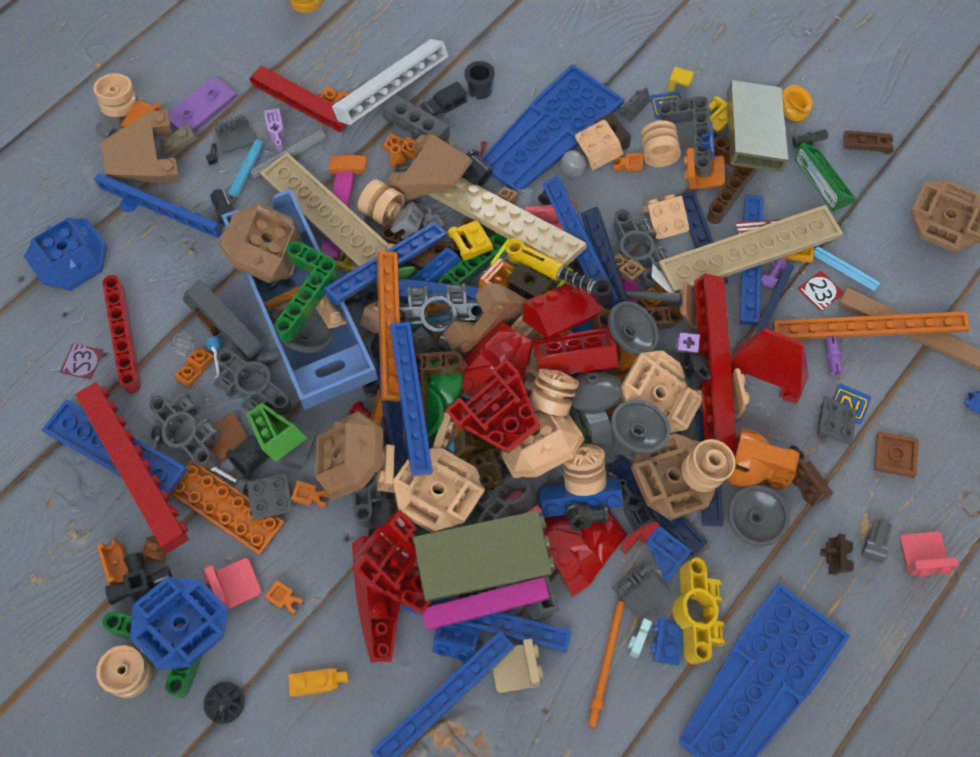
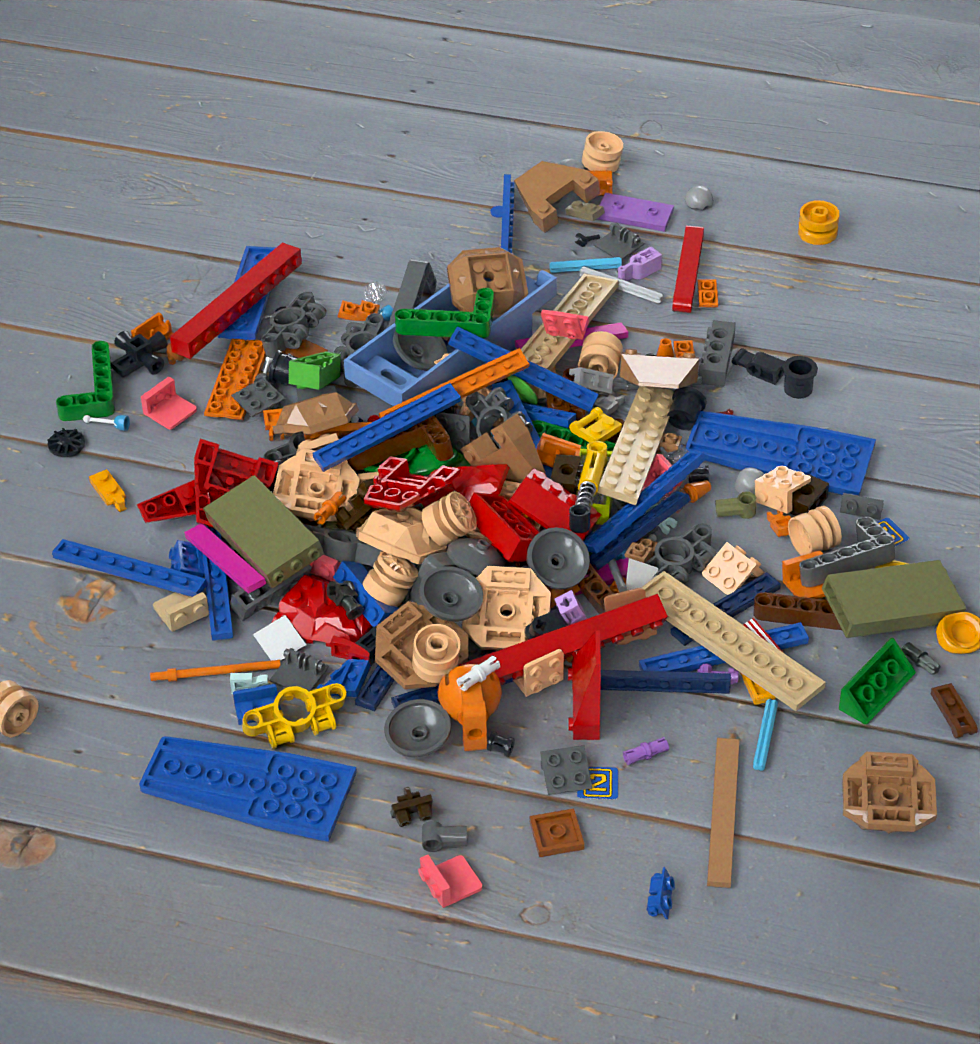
camera: 65 degrees right, 20 degrees down
blue piece [24,218,107,291] -> none
clear purple sticker [60,343,103,379] -> none
light nougat wheel [96,645,152,699] -> none
red beam [102,275,141,394] -> none
blue piece [130,577,228,670] -> none
black piece [210,189,234,224] -> none
orange plate [264,580,304,615] -> none
orange slope [328,155,368,175] -> none
white brick [332,39,448,125] -> none
yellow panel [667,67,694,92] -> none
blue piece [702,122,715,160] -> none
orange plate [773,311,970,340] -> none
reddish brown bracket [792,459,834,507] -> none
sticker [798,271,844,311] -> none
none -> dark azure hinge [83,415,130,431]
none -> white sticker [253,615,306,661]
none -> orange pin [314,491,346,524]
none -> white pin [457,656,500,691]
none -> coral bracket [541,310,589,340]
none -> light grey hair [685,185,713,210]
none -> olive piece [715,492,756,519]

